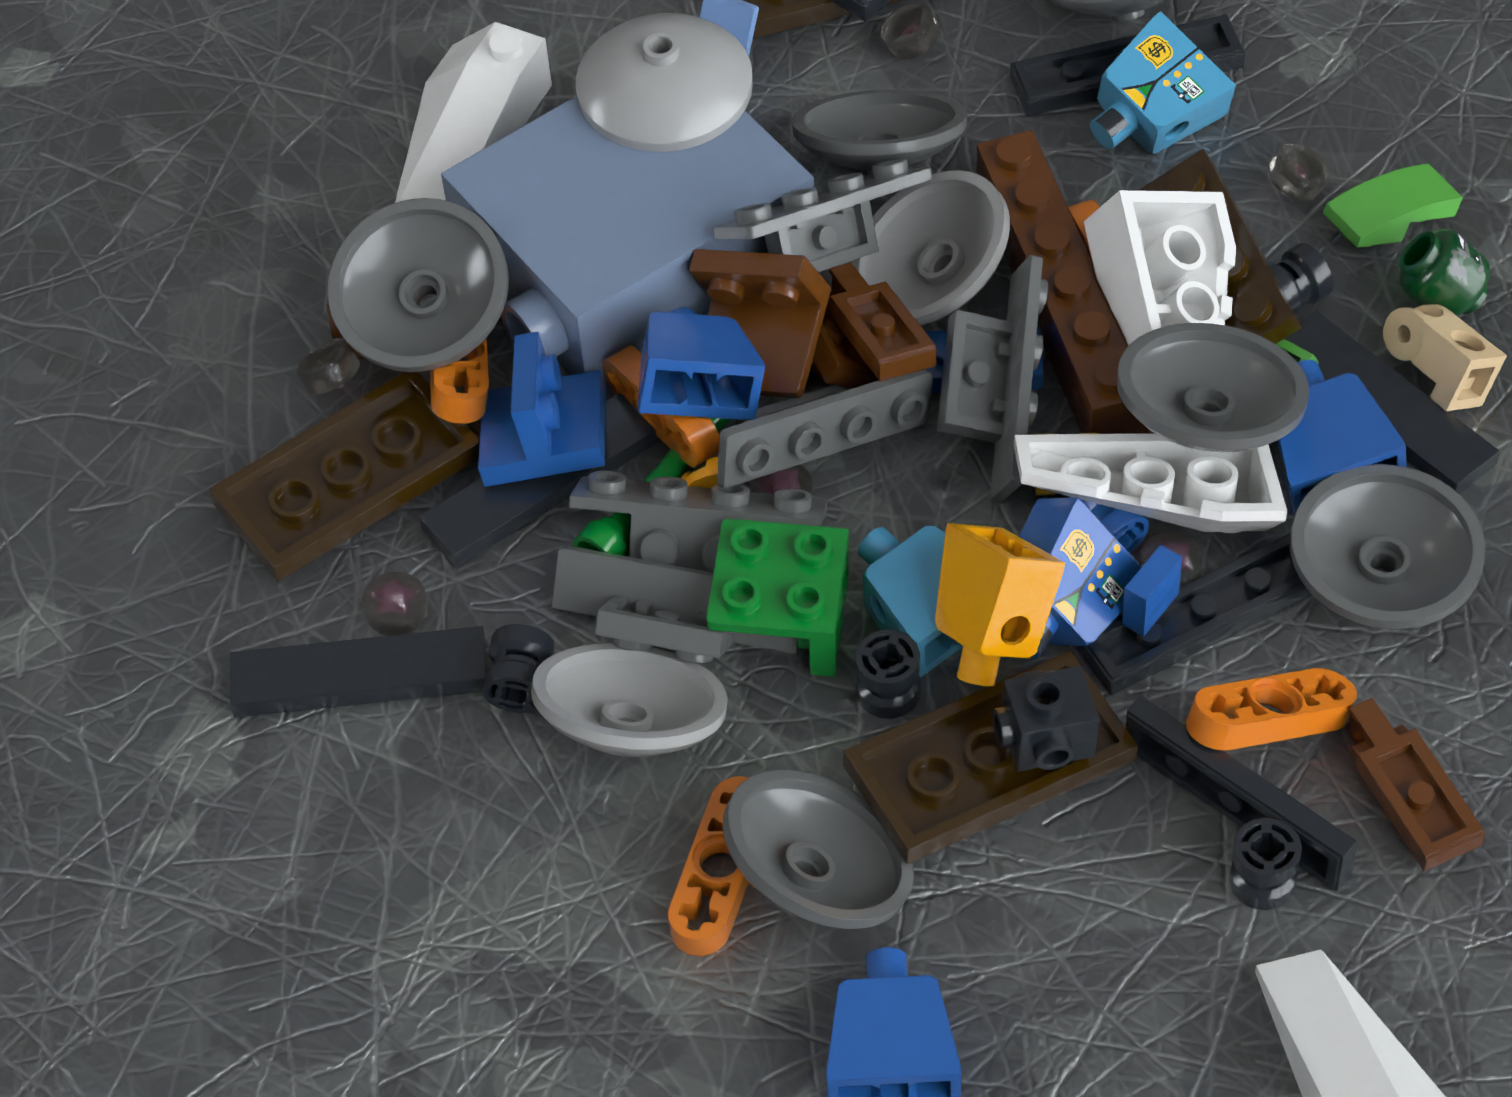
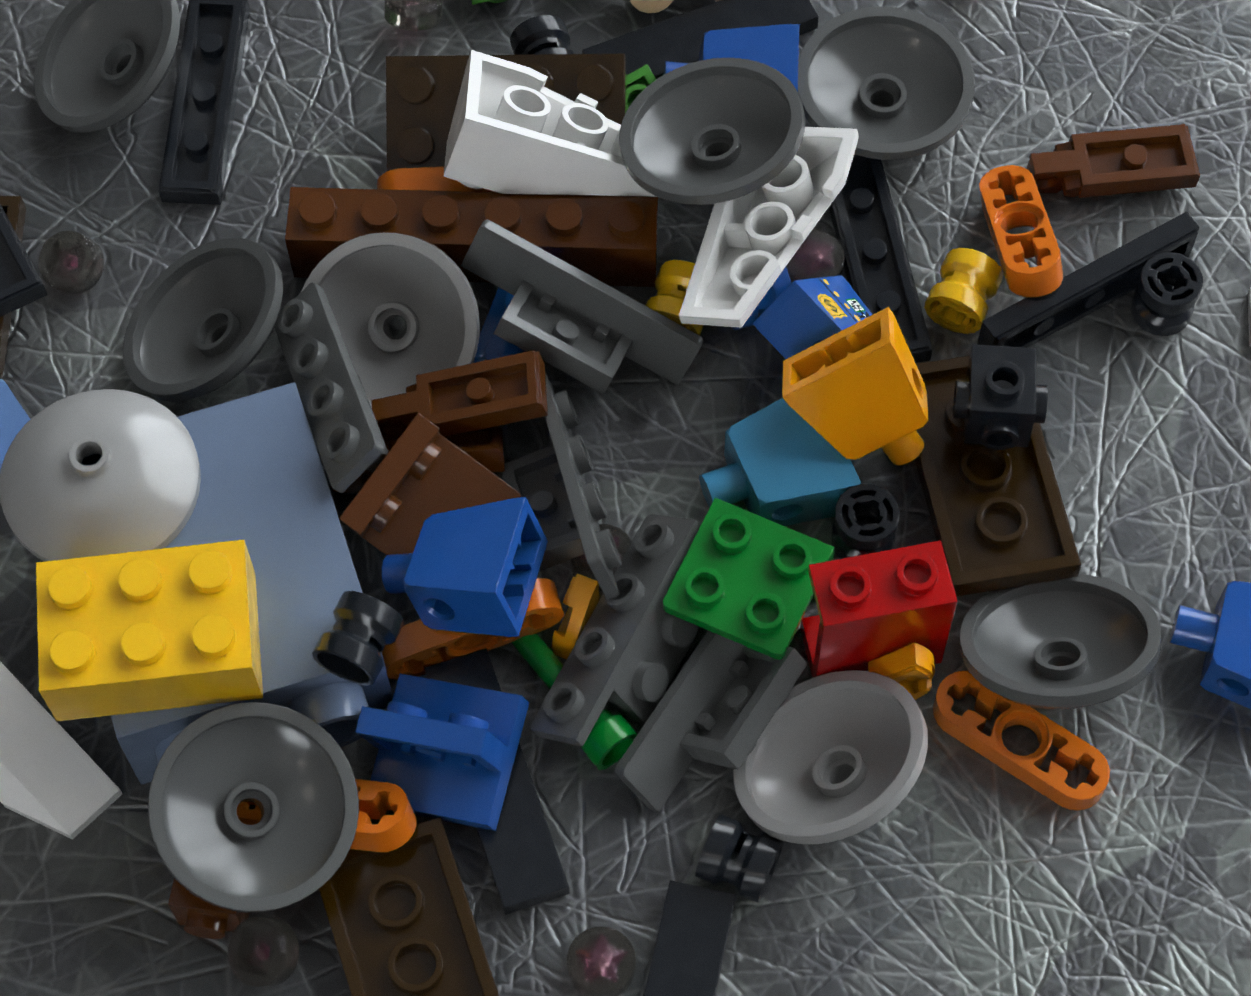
camera: 75 degrees left, 10 degrees up
dark azure torso [1090,11,1236,154] -> none
blue tile [1122,545,1182,637] -> none
none -> yellow brick [36,540,263,722]
none -> black wheel [312,591,404,686]
none -> red panel [800,540,958,678]
none -> light orange tile [868,643,935,700]
none -> yellow wheel [924,248,1004,334]

